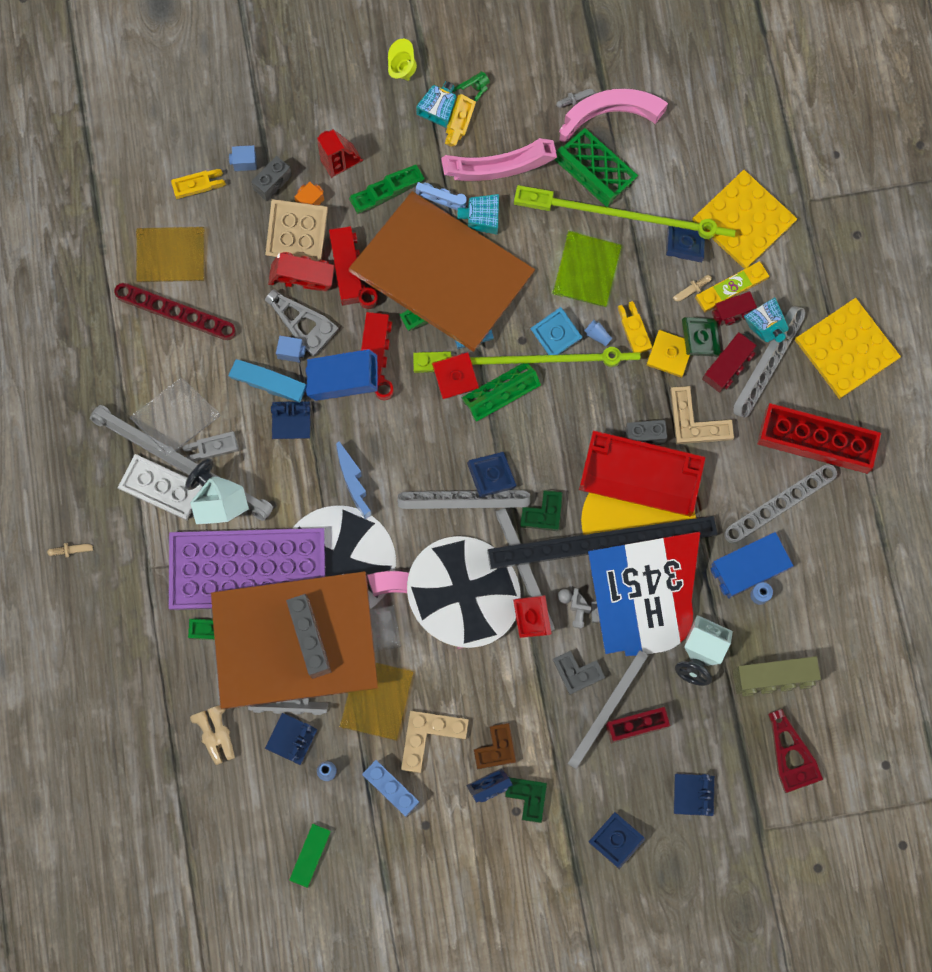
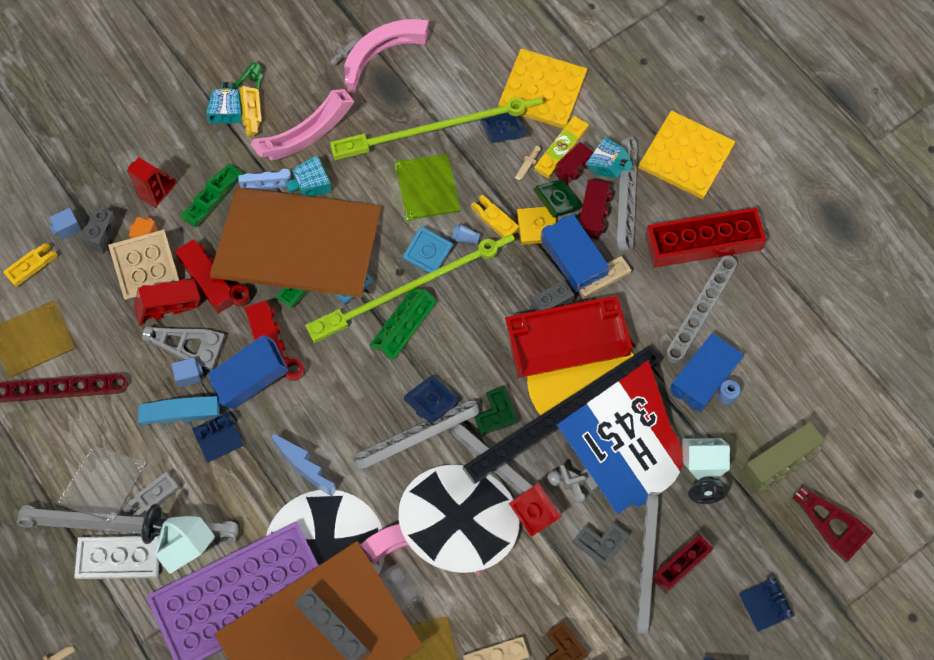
camera: 25 degrees left, 10 degrees down
neon yellow piece [388,38,417,81] -> none
red plate [432,352,479,399] -> none
green fence [554,128,638,207] -> none
none -> blue brick [540,214,610,292]

